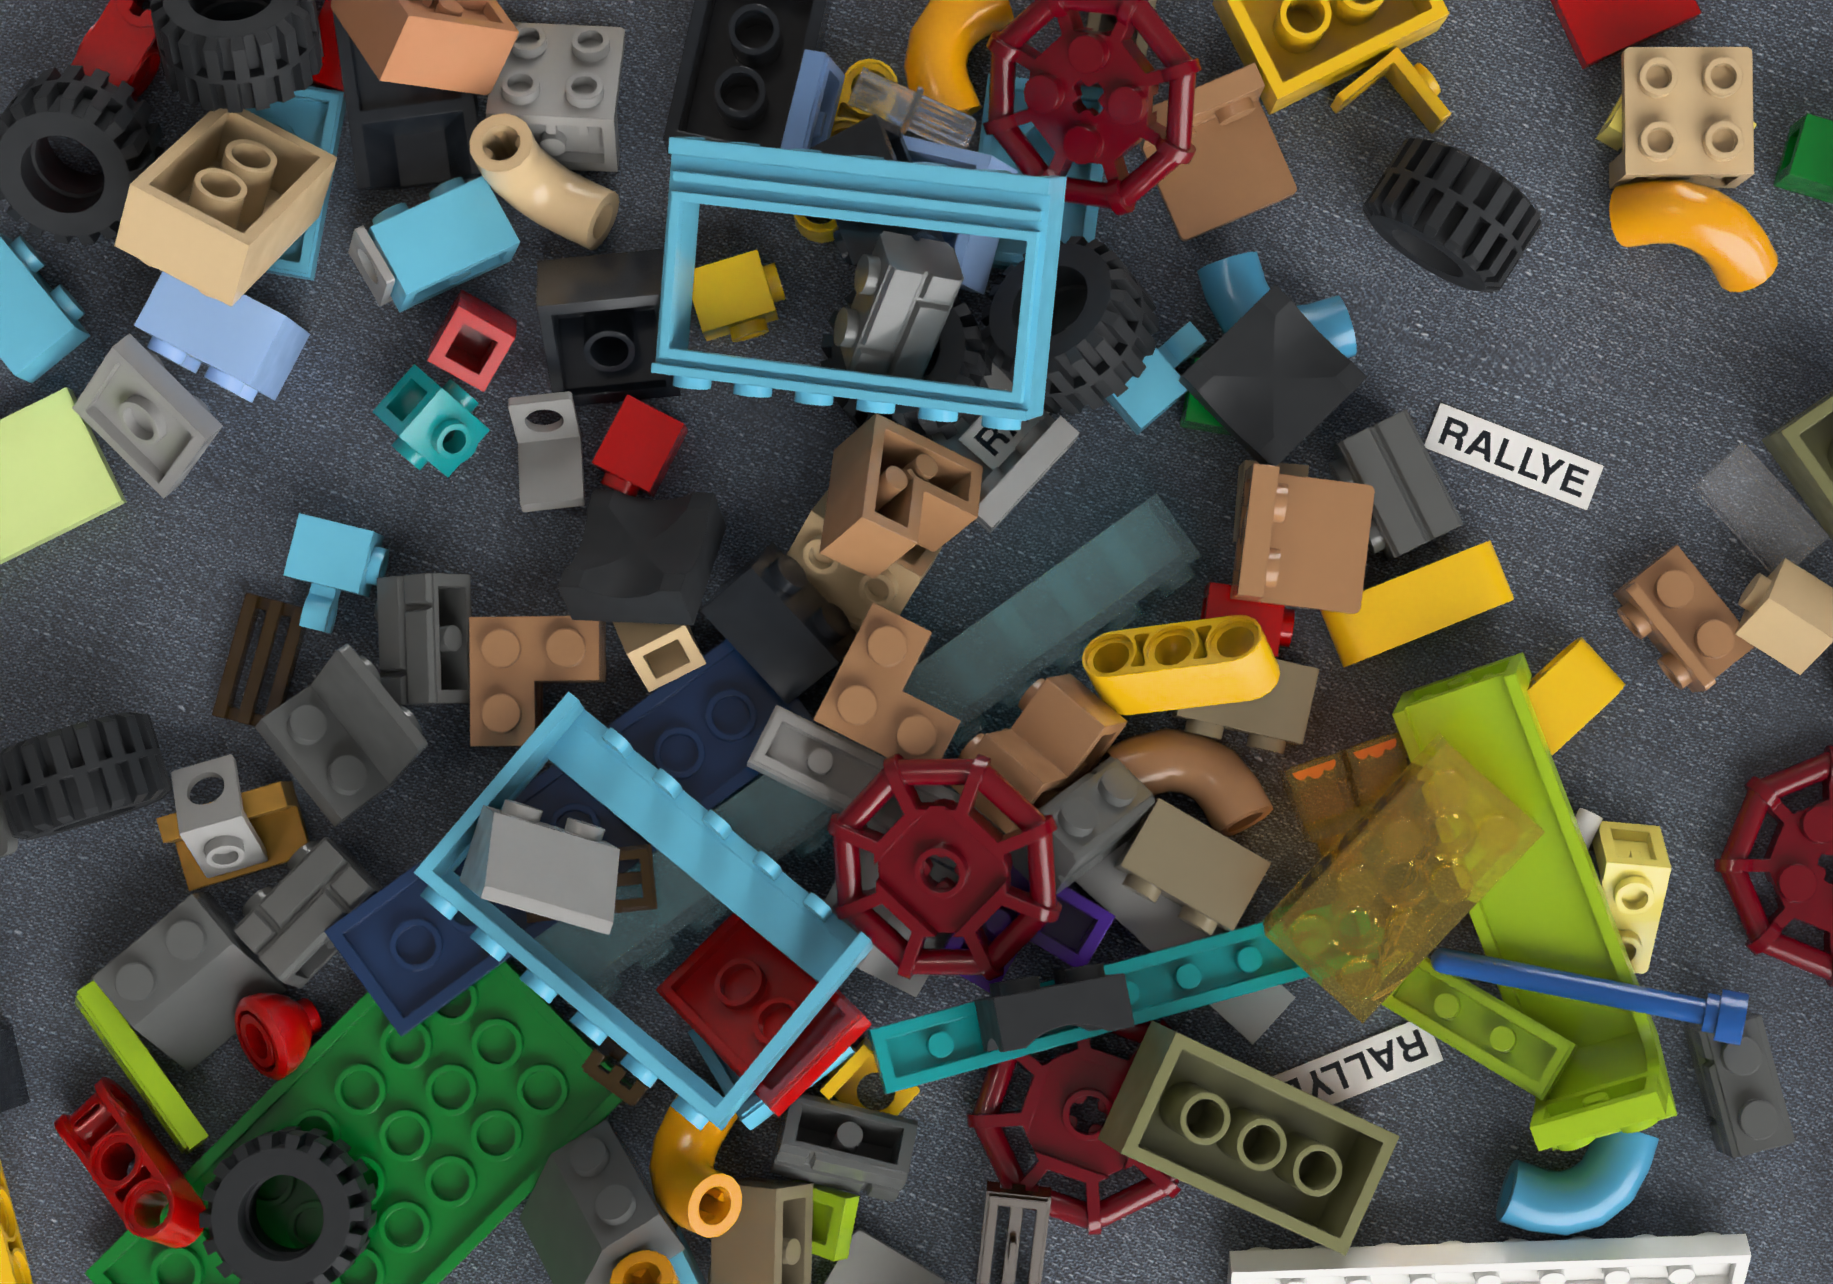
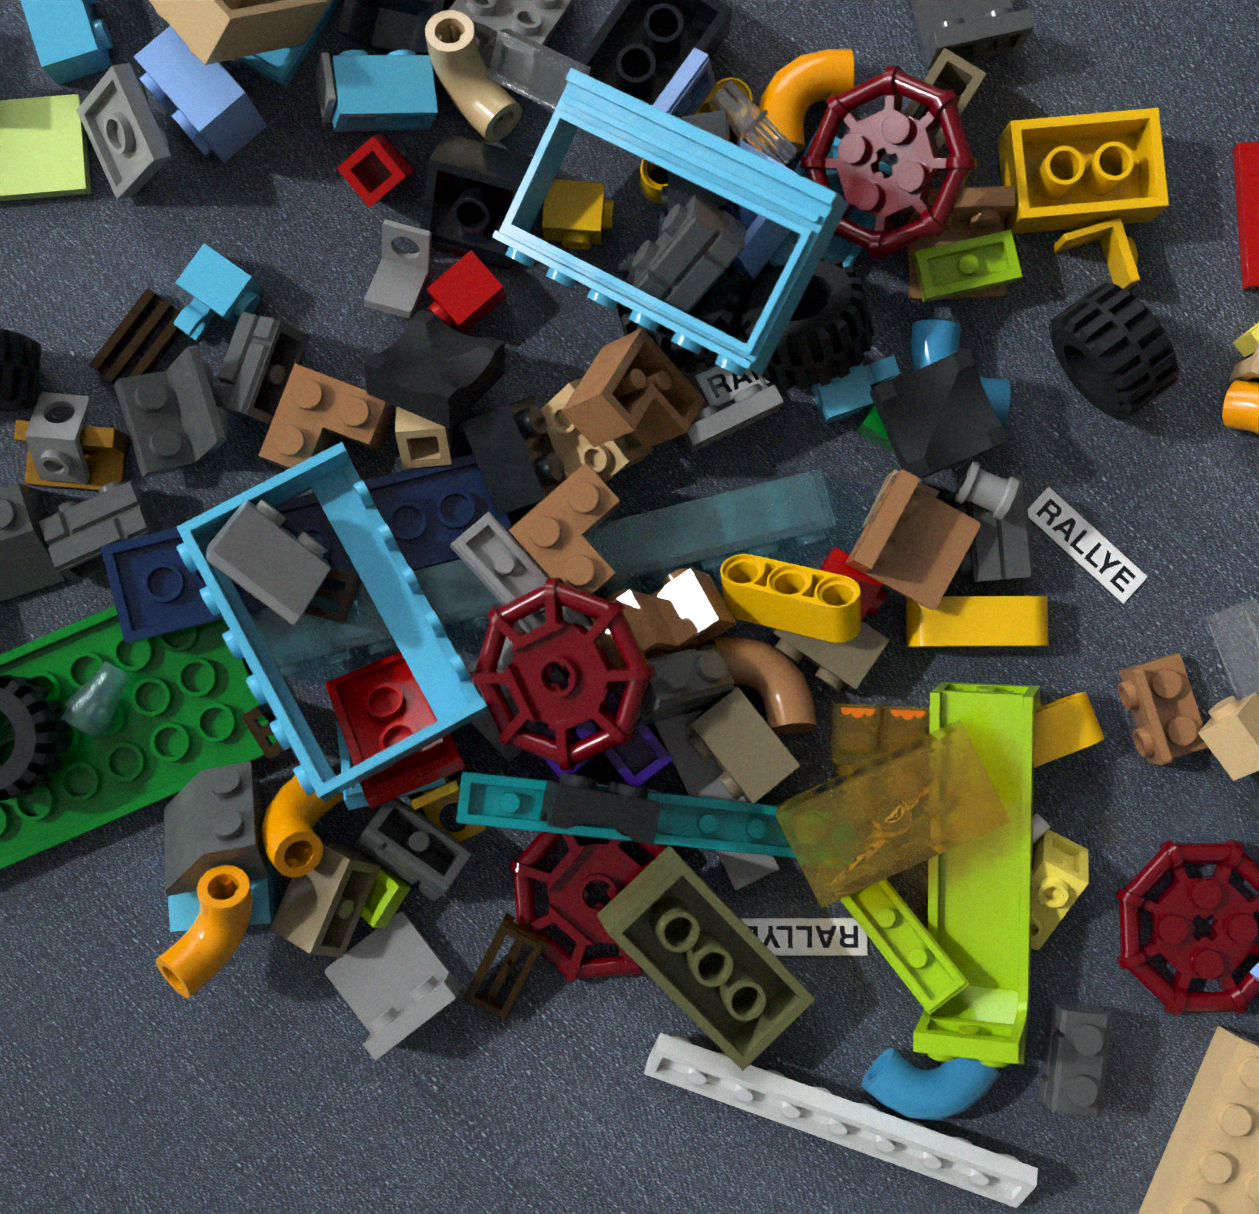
camera: 20 degrees right, 0 degrees up
red brick [235,992,322,1080] -> none
teal brick [372,364,490,478] -> none
blue piece [1431,948,1749,1046] -> none
none -> clear light blue cone [61,661,131,739]
none -> clear tile [487,28,591,111]
none -> lime plate [912,229,1023,303]
none -> light grey bush [953,459,1020,521]

